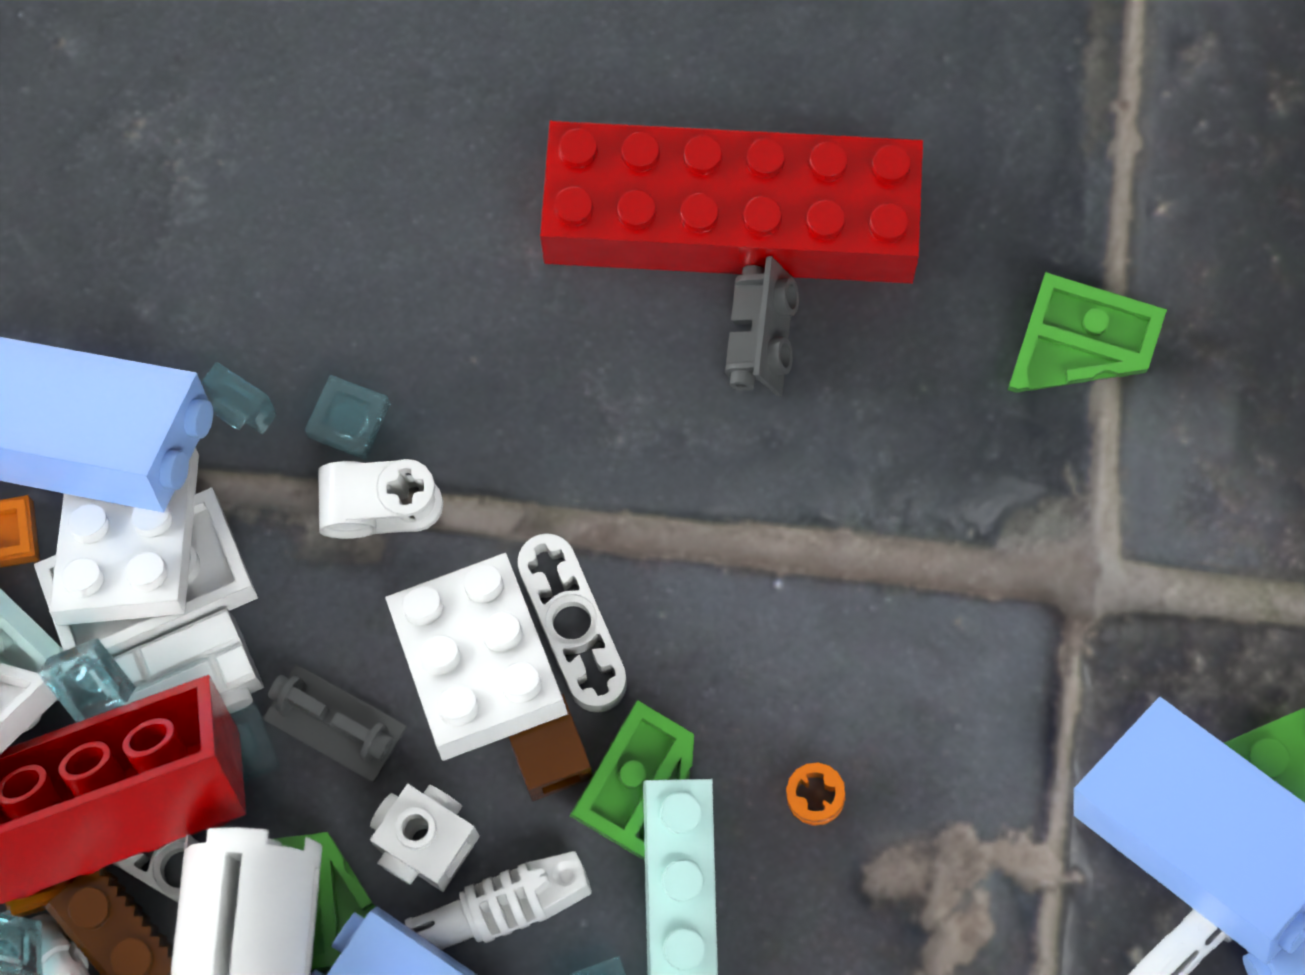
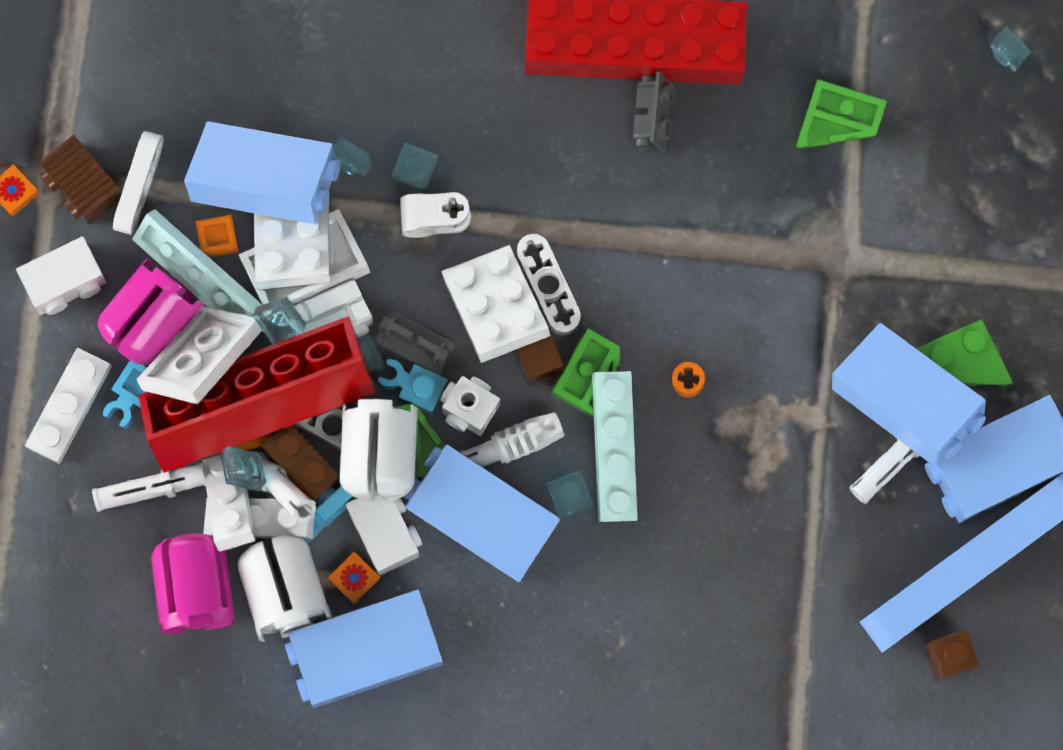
camera: 10 degrees left, 5 degrees up
none -> medium azure plate [378,359,448,415]

